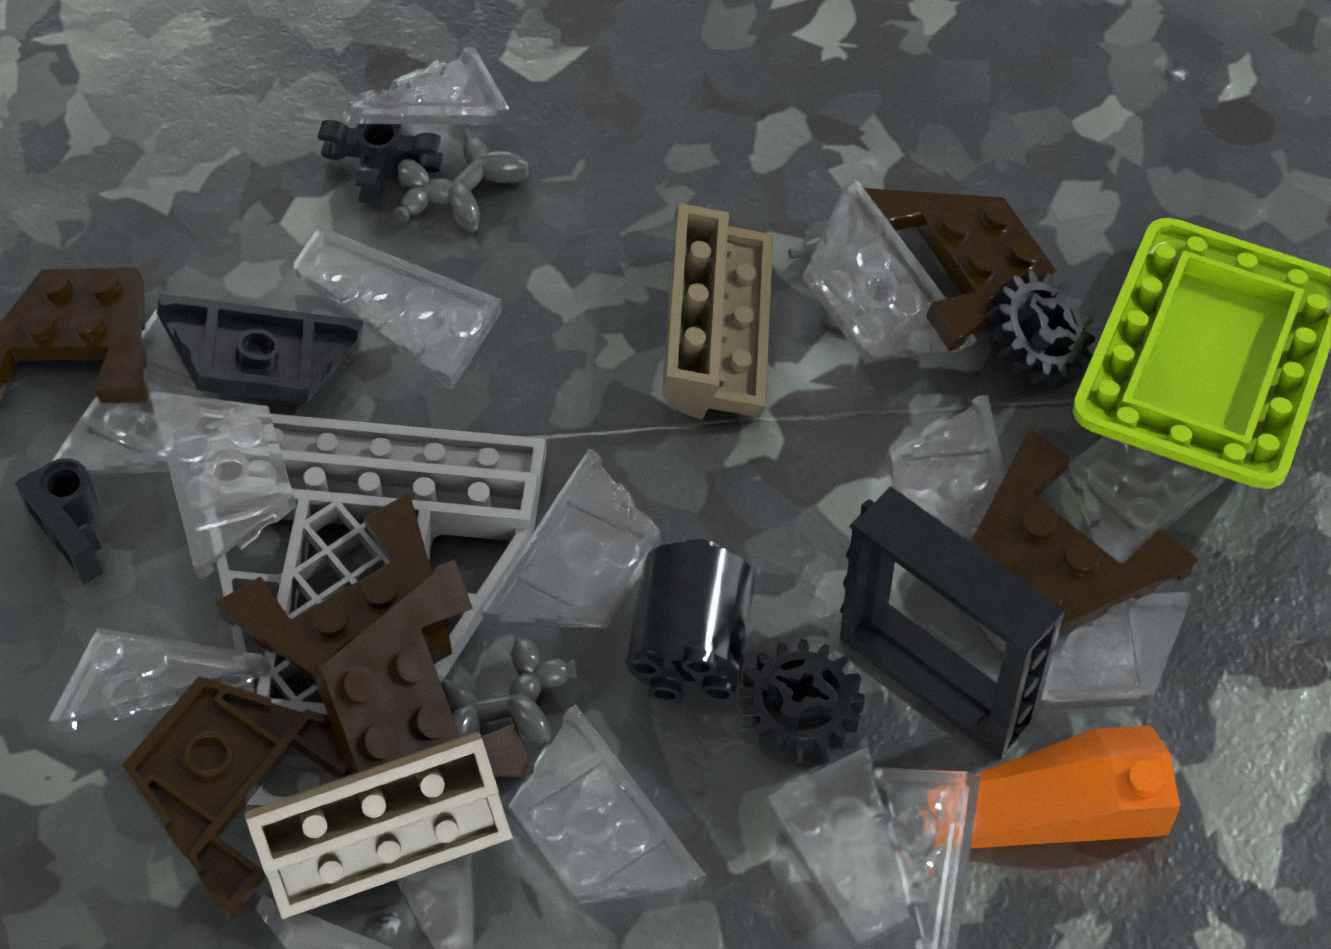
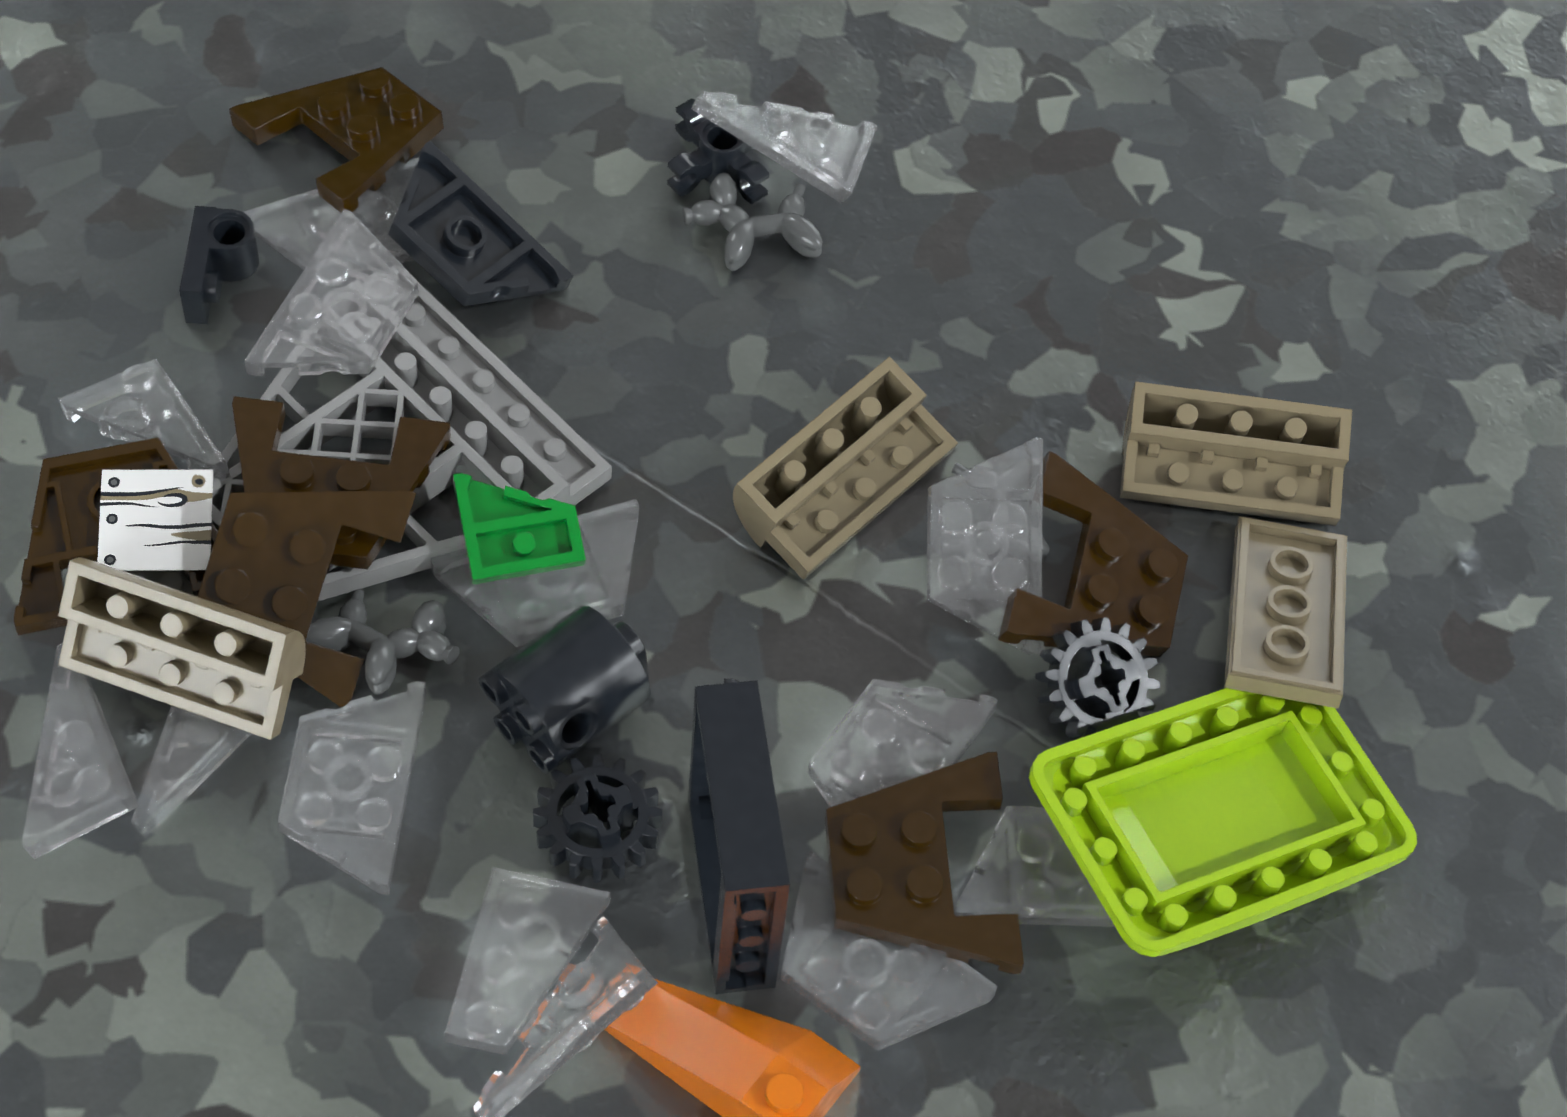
camera: 35 degrees right, 0 degrees up
clear wing [293,226,502,389] -> none
none -> white sticker [97,470,213,571]
none -> green wing [453,473,586,585]
none -> dark tan brick [1120,382,1352,526]
none -> dark tan tile [1224,516,1347,708]

